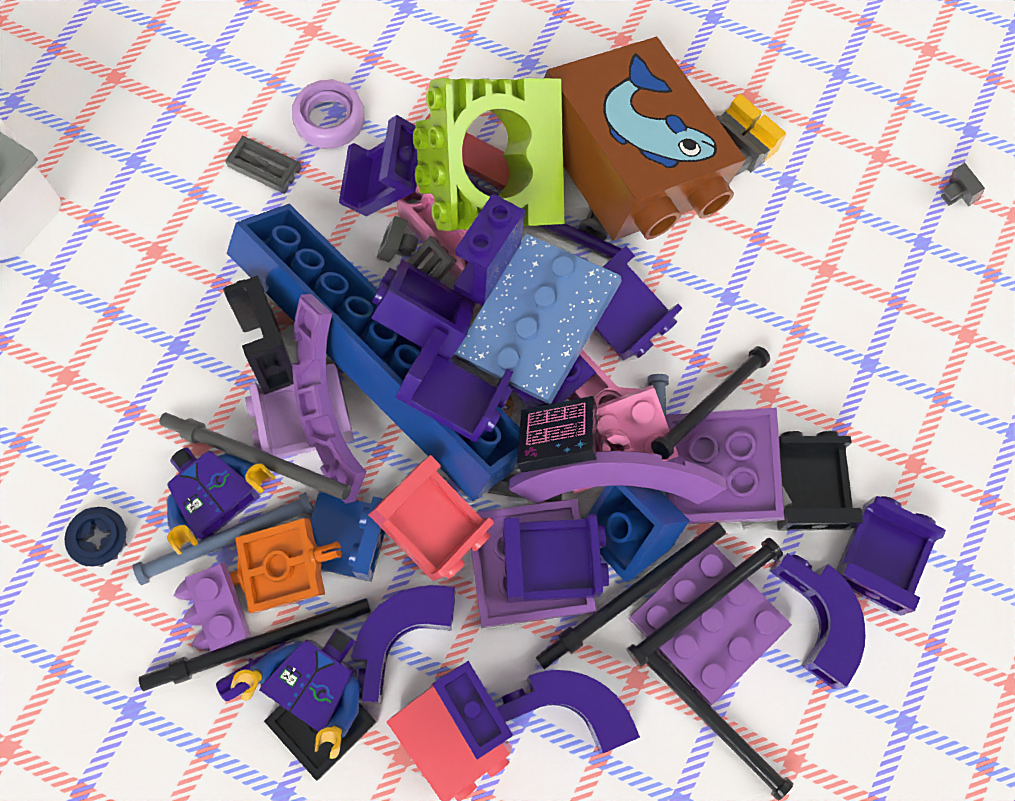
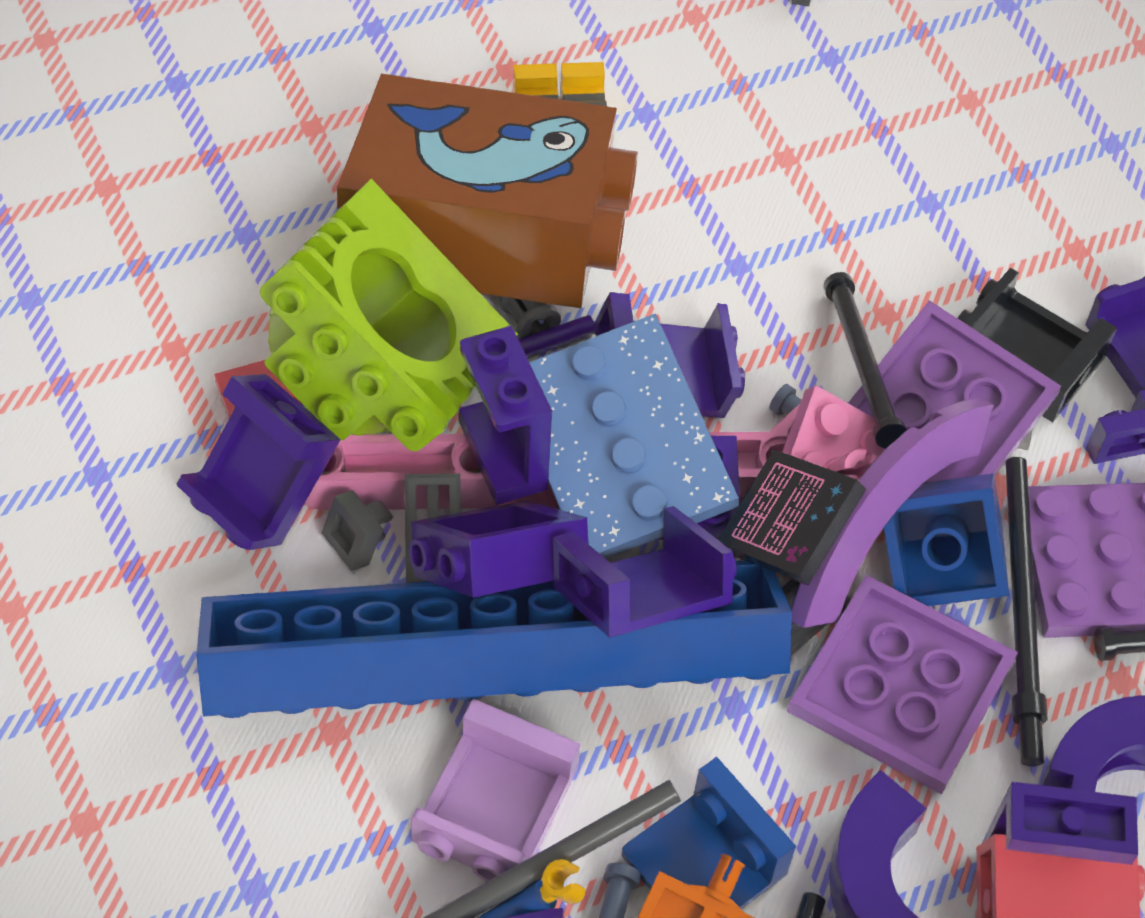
camera: 50 degrees left, 15 degrees down
black panel [223,275,294,395] -> none
dark grey tile [225,135,302,194] -> none
lavender wheel [292,79,365,149] -> none
medium lavender tile [292,294,367,504] -> none
coral panel [368,455,495,581] -> none
dark purple panel [503,514,609,603] -> none
black bar [626,537,783,668] -> none

